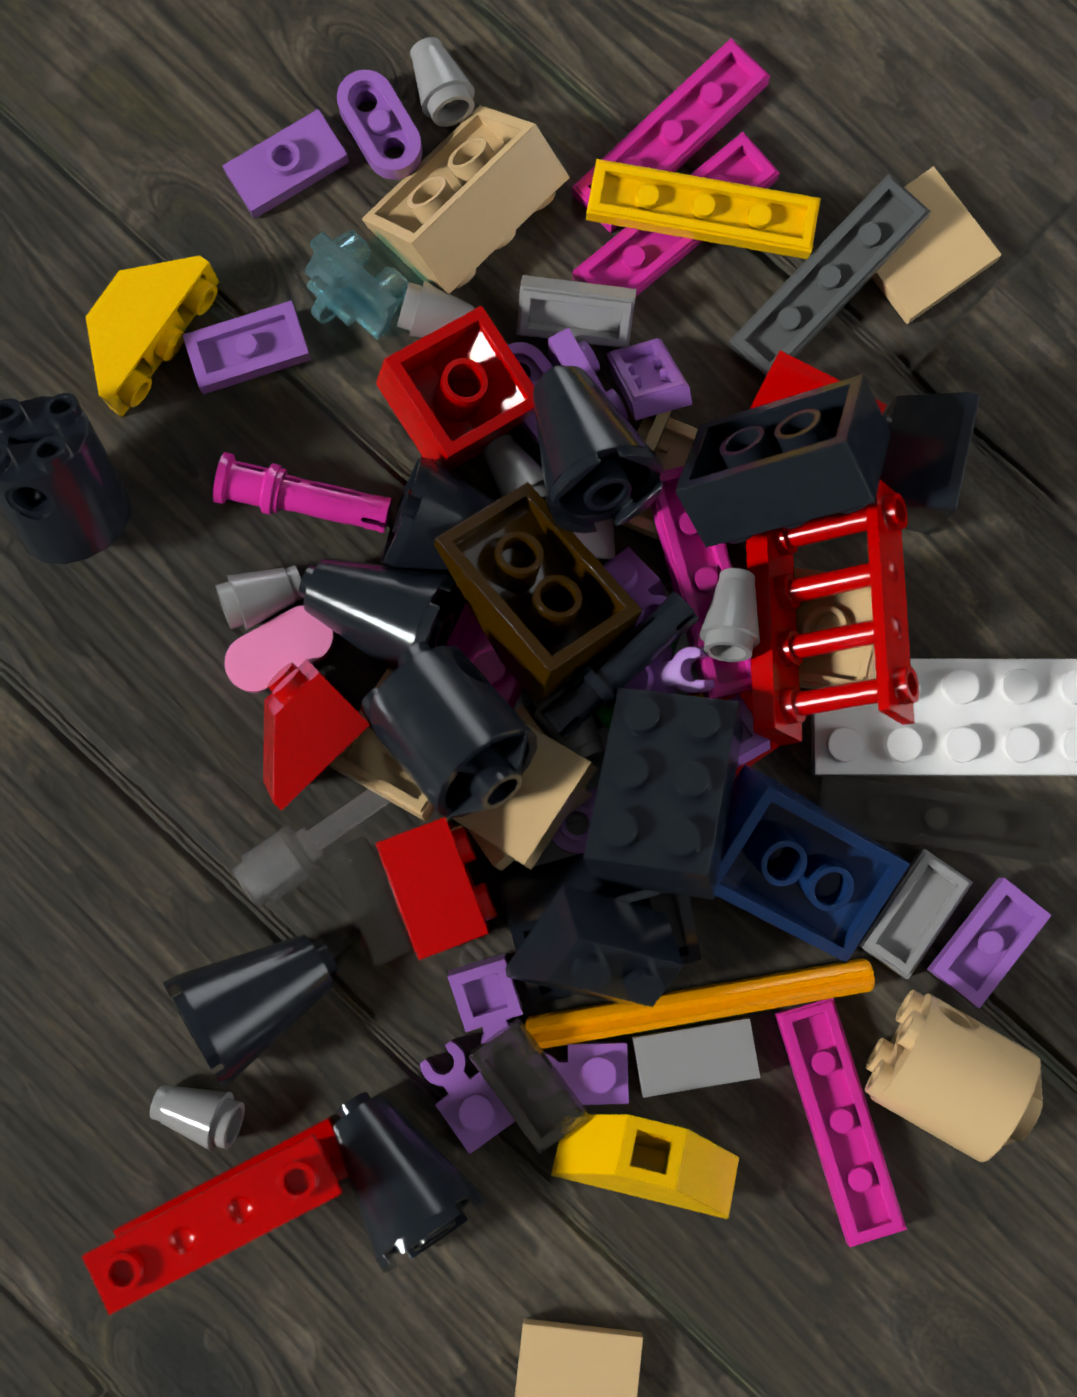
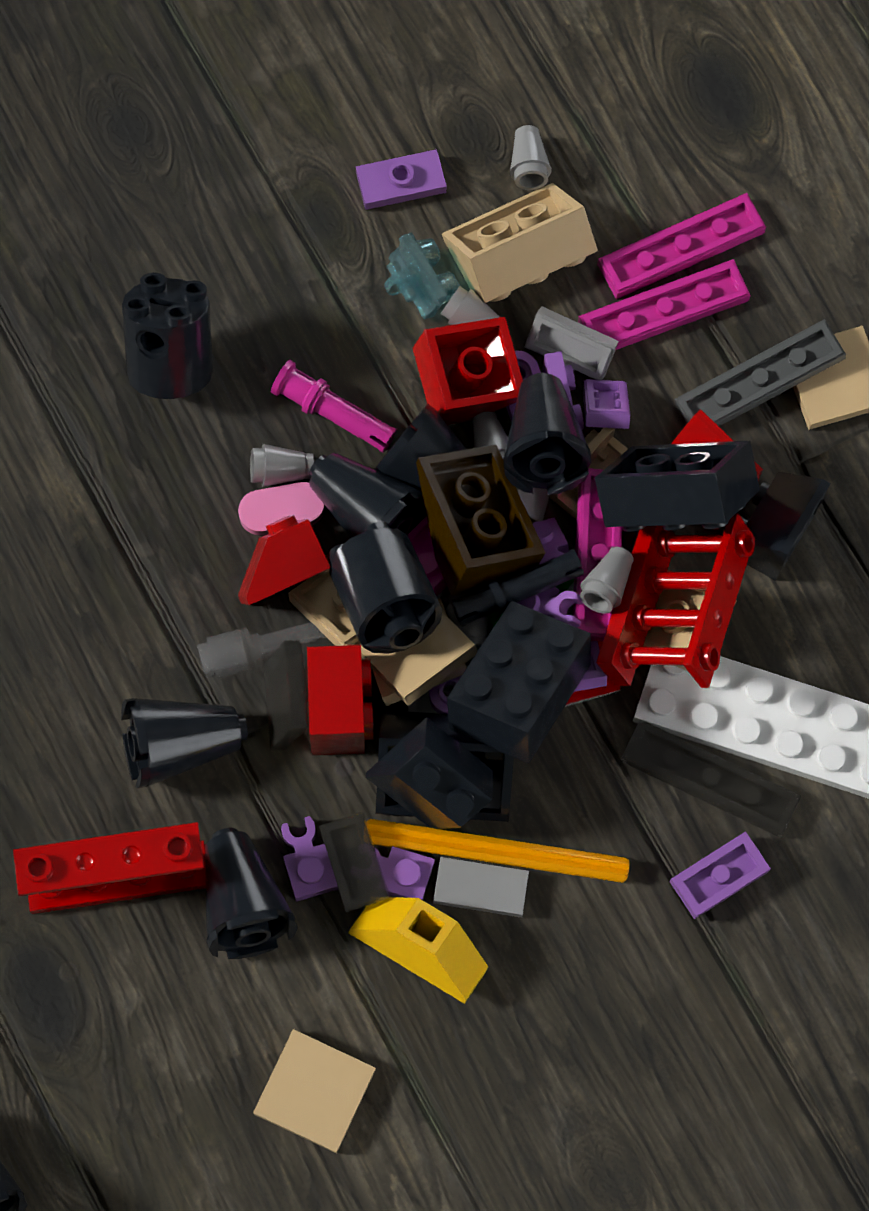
camera: 15 degrees right, 10 degrees down
yellow slope [85,255,219,417] -> none
light grey cone [150,1084,245,1151] -> none
medium lavender plate [182,300,311,394] -> none
medium lavender plate [337,70,422,180] -> none
medium lavender plate [448,953,526,1068] -> none
yellow tile [586,159,821,259] -> none
dark blue slope [715,764,910,963] -> none
dark pink tile [774,998,907,1247] -> none
light grey tile [858,849,973,980] -> none
tan cylinder [865,990,1043,1162] -> none

